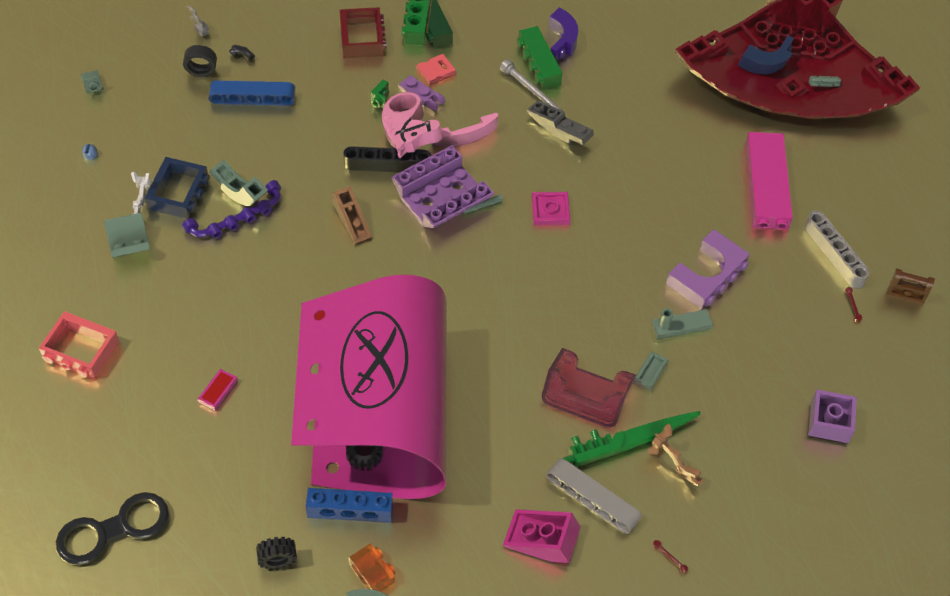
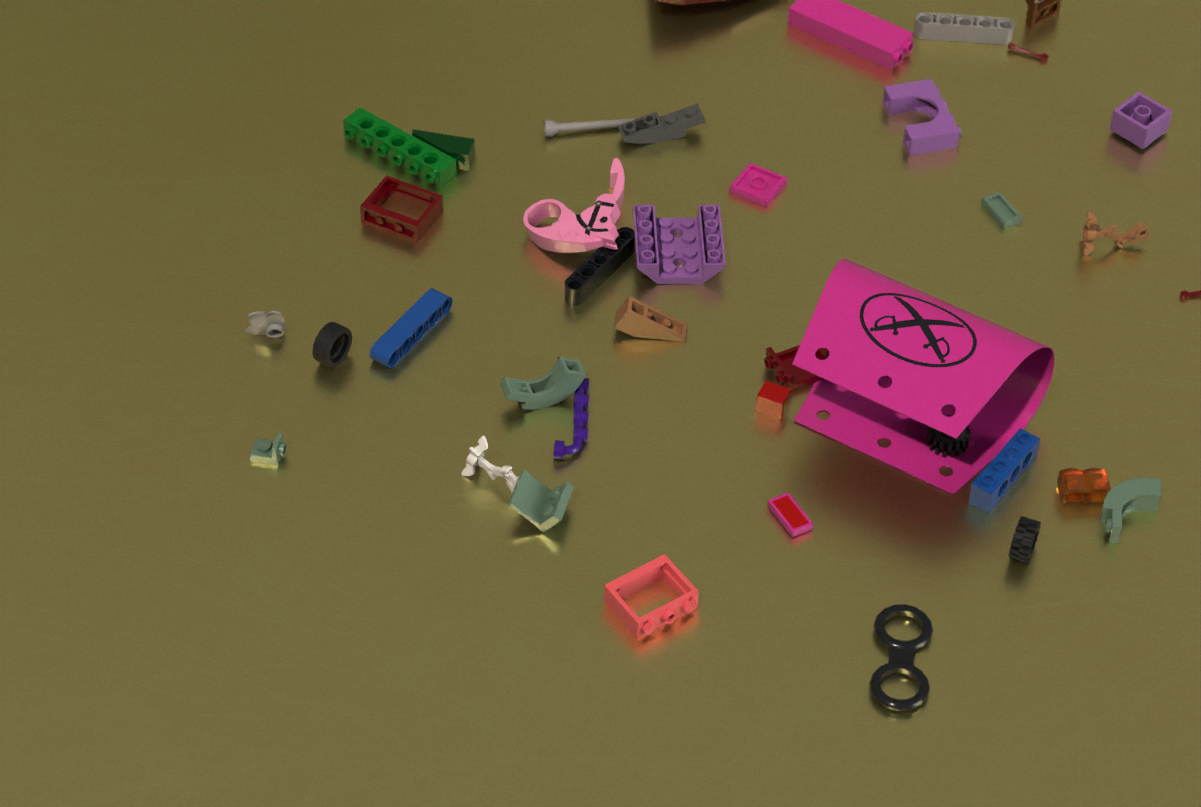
camera: 55 degrees left, 10 degrees down
medium blue hinge [82,144,98,160] -> none
dark blue window [144,157,210,219] -> none
black arm [229,44,255,61] -> none
green bracket [371,79,389,110] -> none
medium lavender hinge [399,75,445,111] -> none
coral piece [417,54,456,85] -> none
dark pink slope [503,509,581,563] -> none
green brick [517,26,563,90] -> none
clear pink windscreen [542,348,636,428] -> none
light grey beam [546,458,642,534] -> none
dark purple arch [548,7,578,61] -> none
green piece [562,411,701,468] -> none
sand green piece [651,308,713,340] -> none

